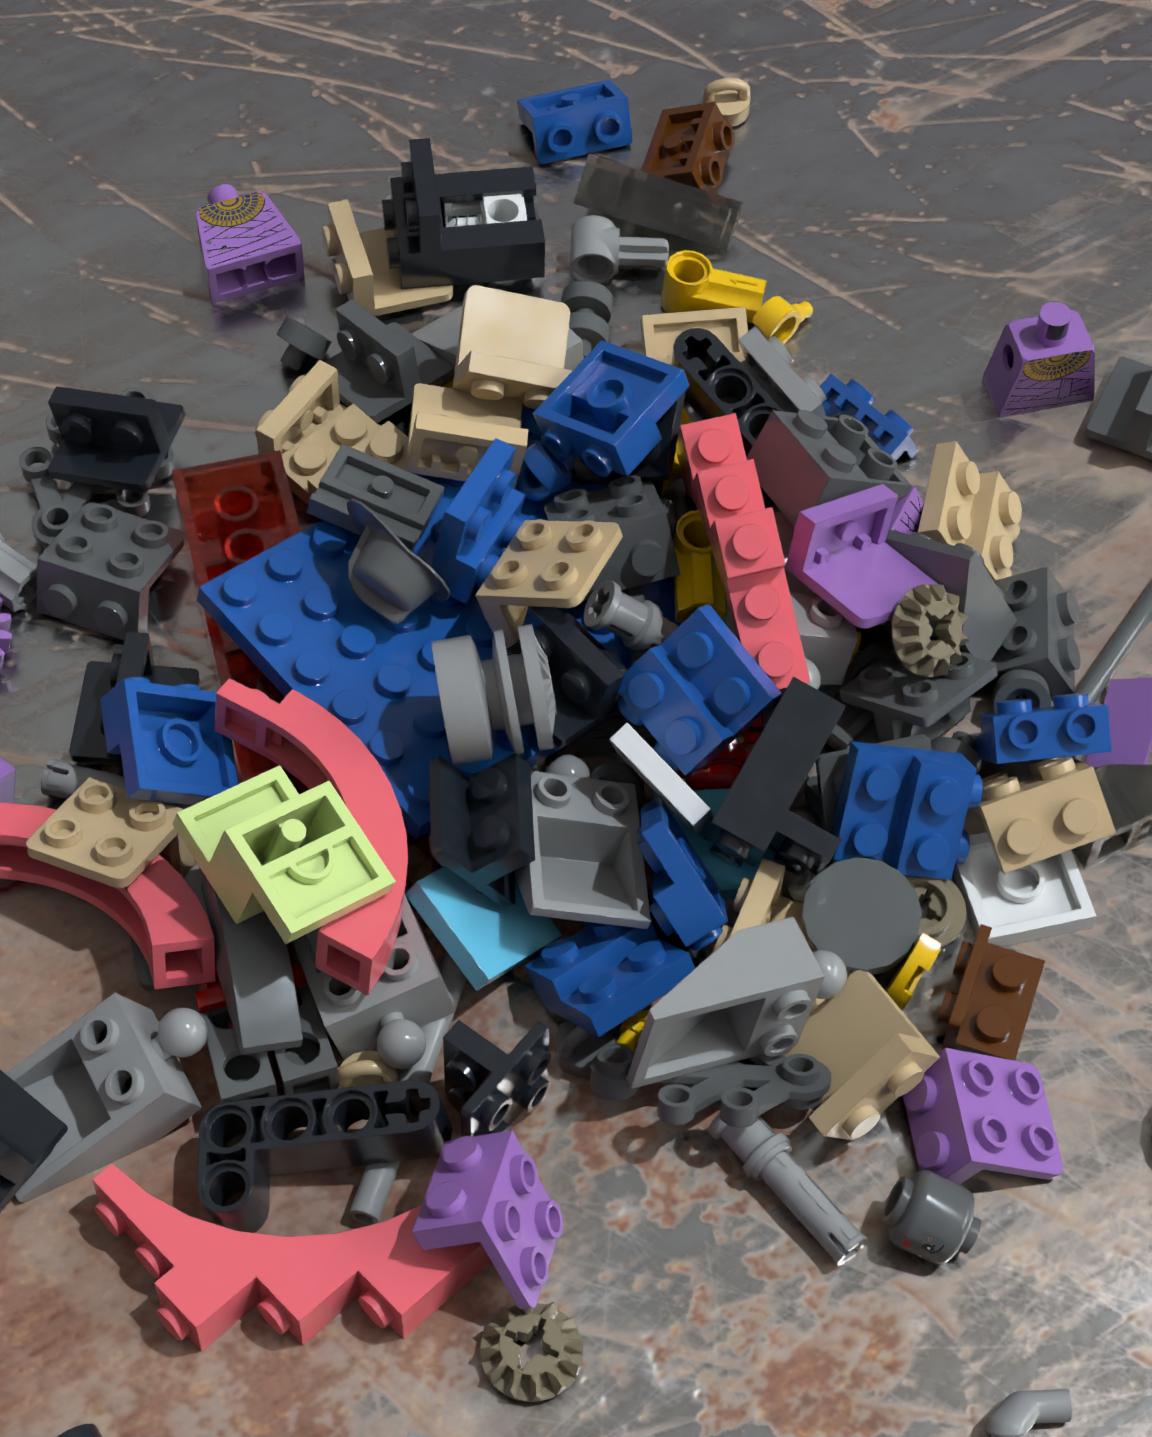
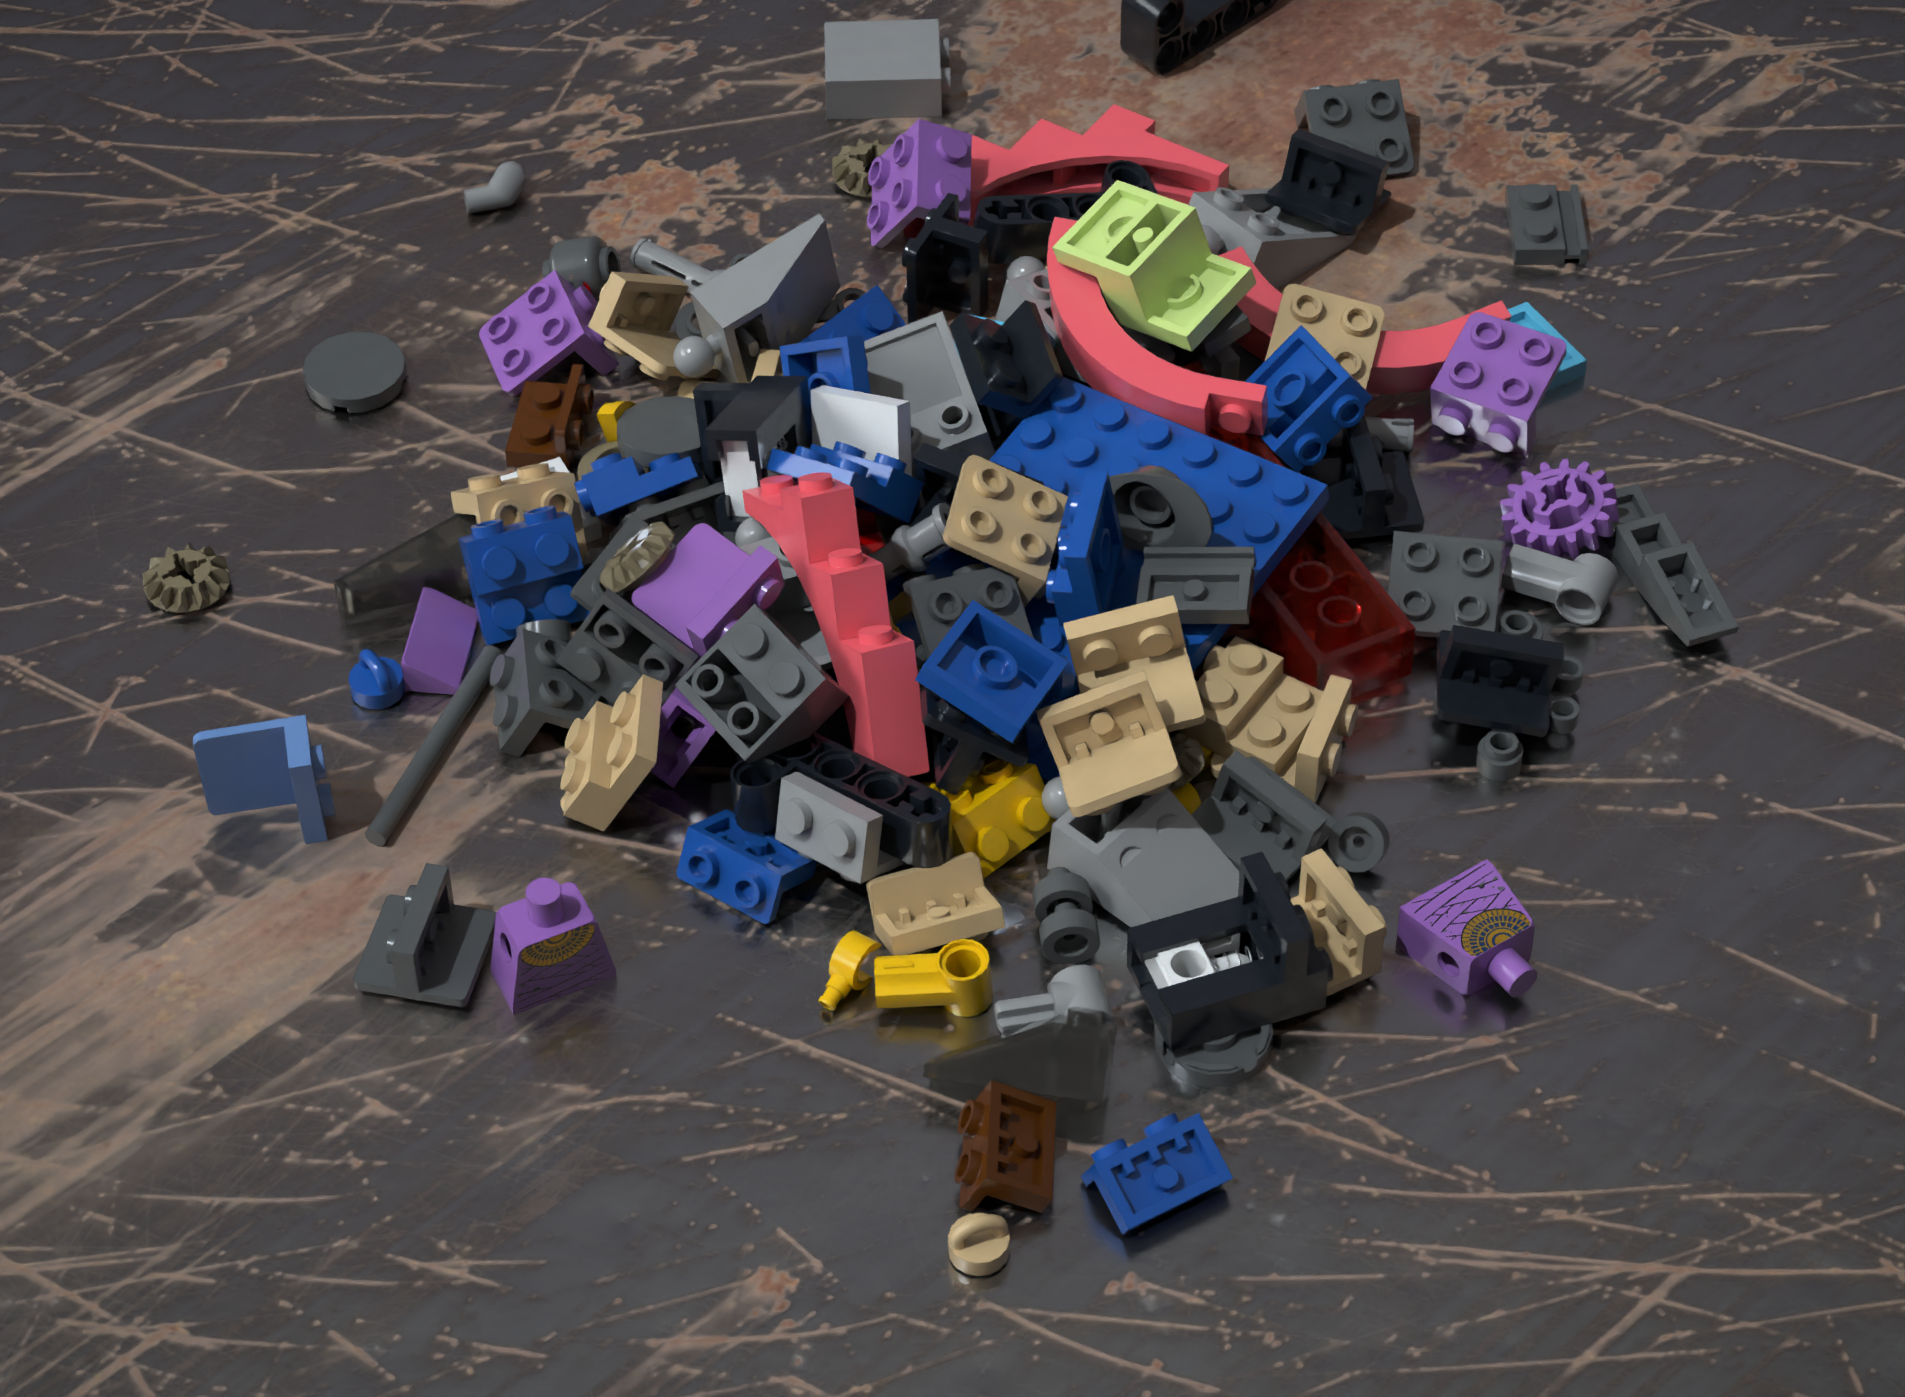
camera: 170 degrees right, 10 degrees down
light grey wheel [432,624,557,766] -> none

